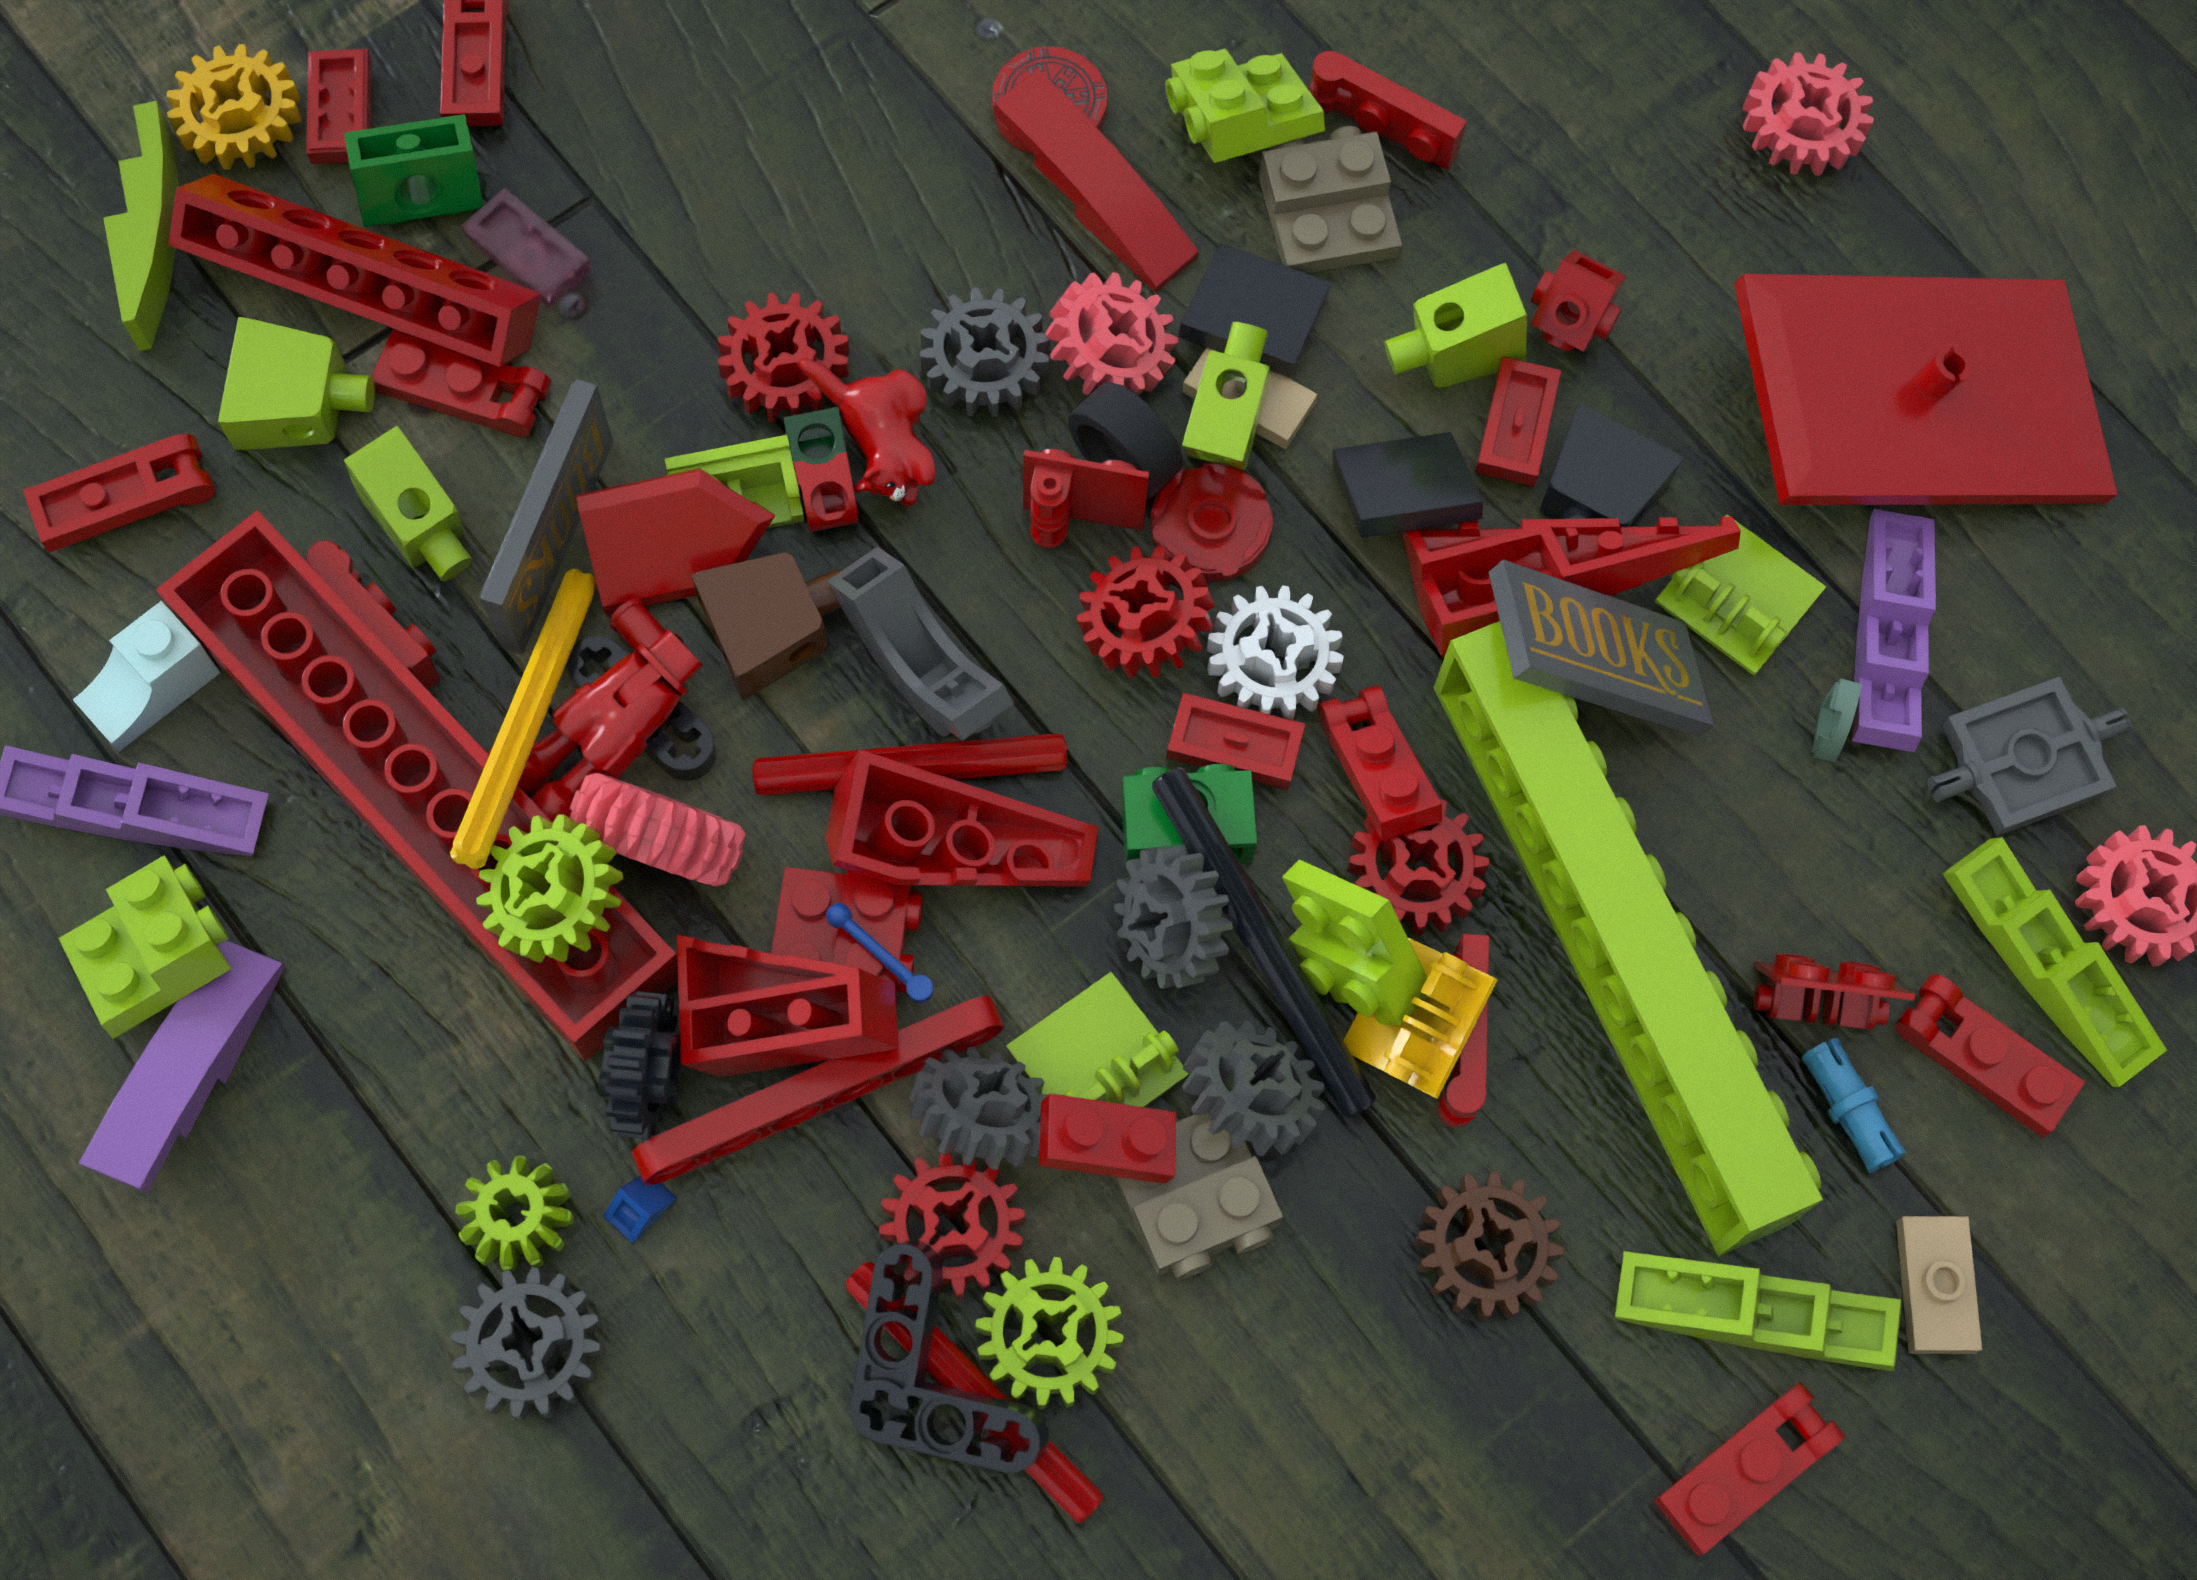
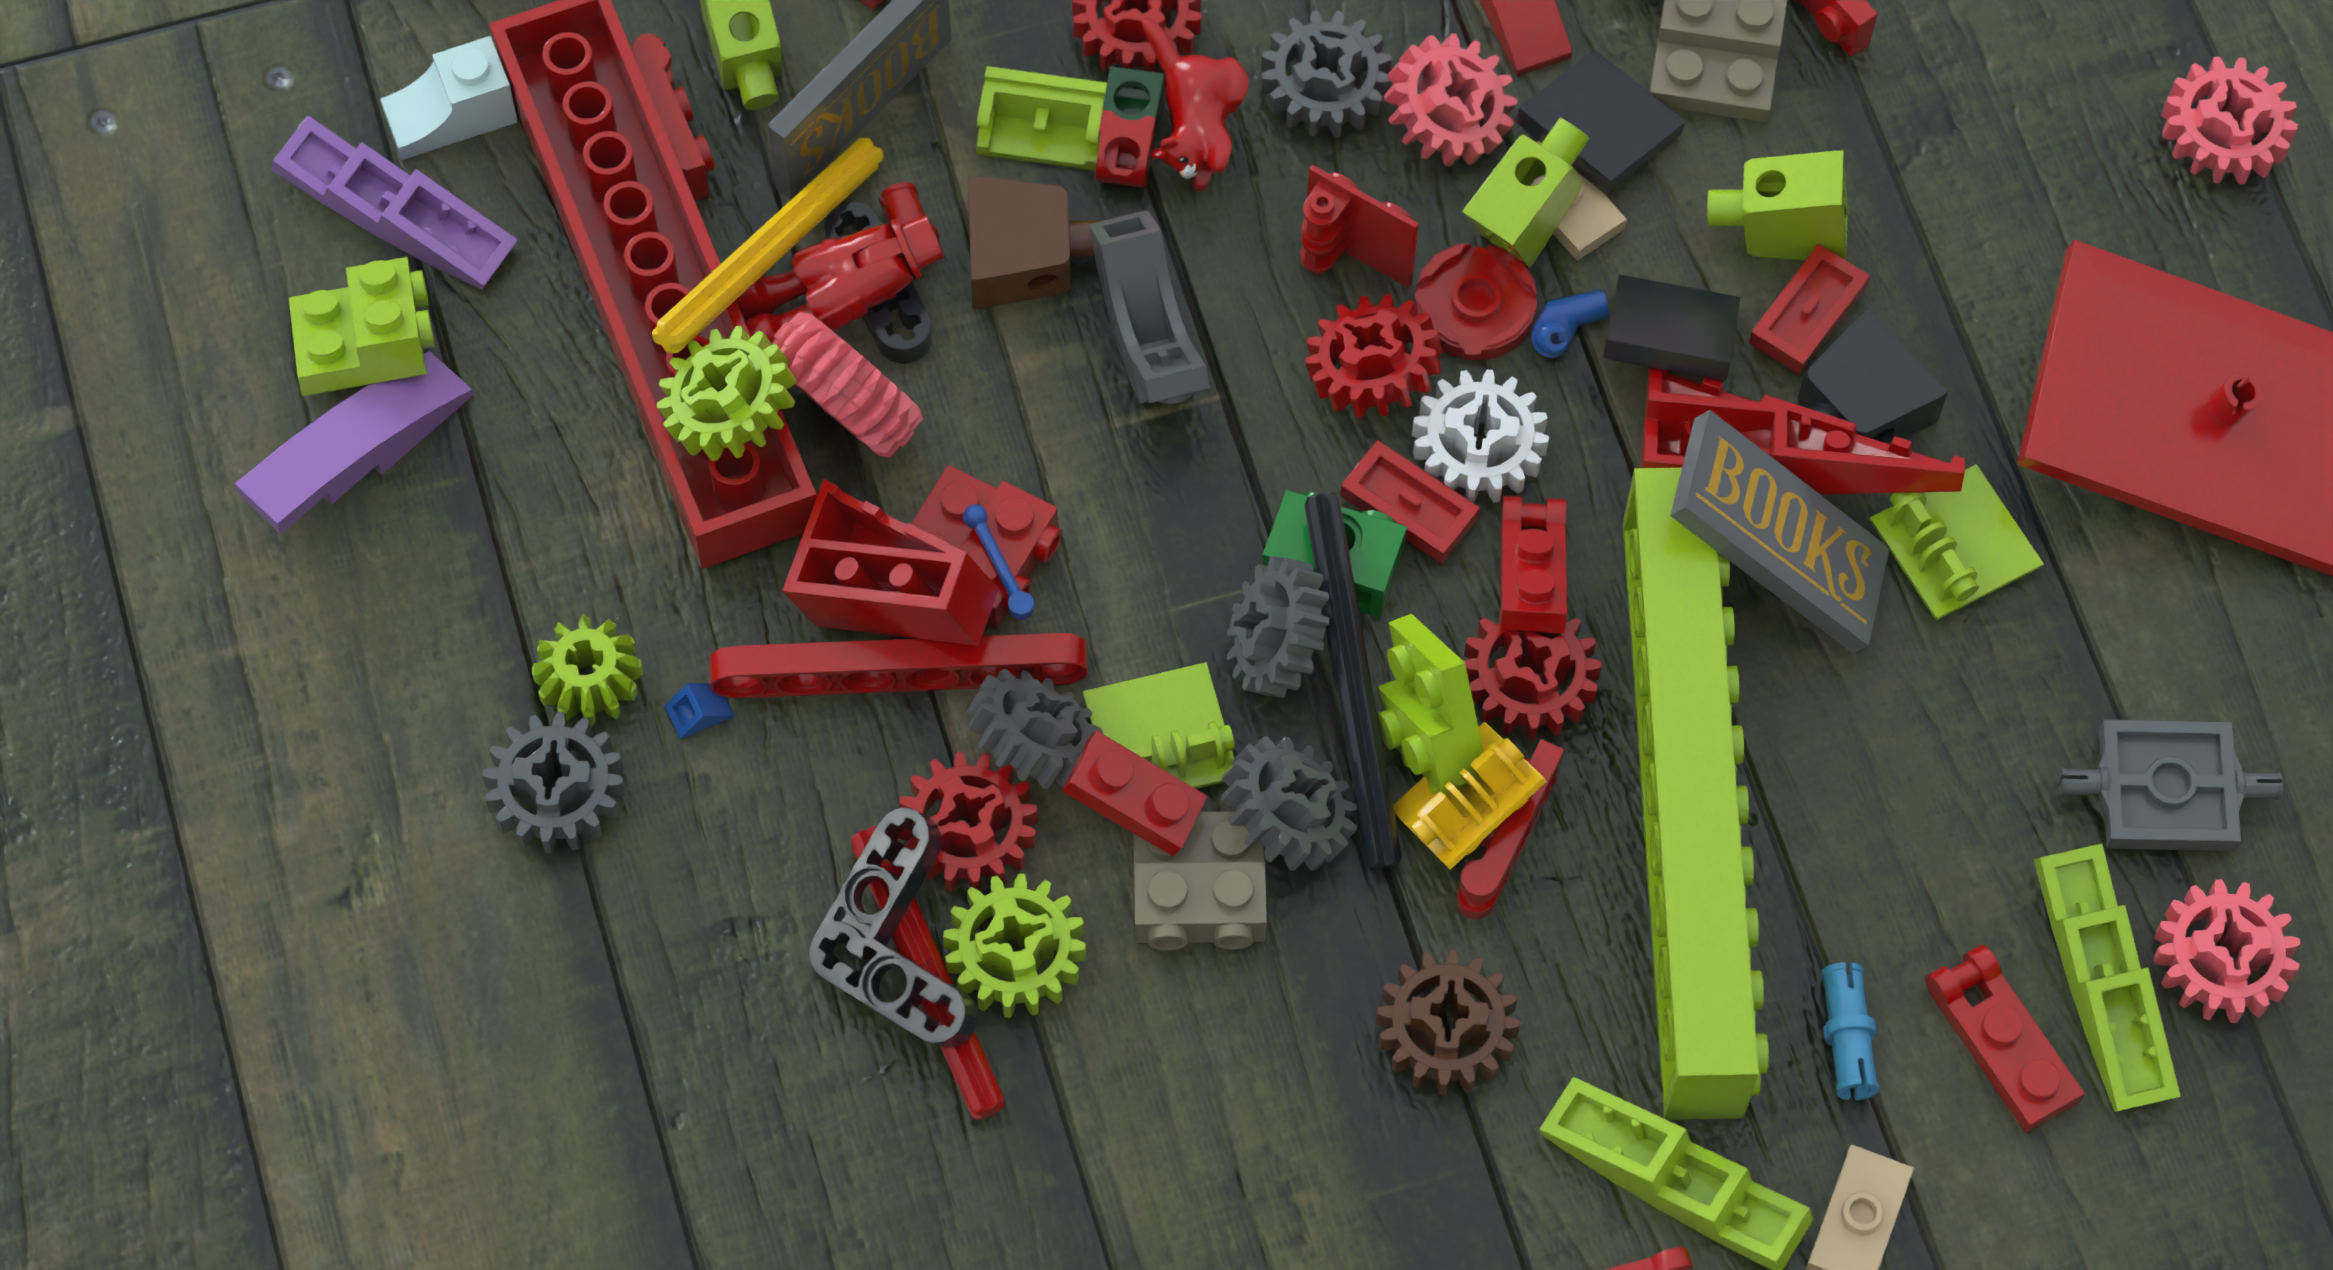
camera: 25 degrees right, 5 degrees down
red tile [576,468,775,615] -> none
black gear [598,991,682,1140] -> none
red axle [752,733,1068,795] -> none
red wedge [825,749,1099,886] -> none
black tyre [1068,382,1183,500] -> none
red brick [1530,249,1627,352] -> none
red hinge [1754,953,1915,1031] -> none
sand green tile [1811,679,1862,763] -> none
medium lavender slope [1852,509,1936,752] -> none
none -> blue arm [1532,289,1609,358]

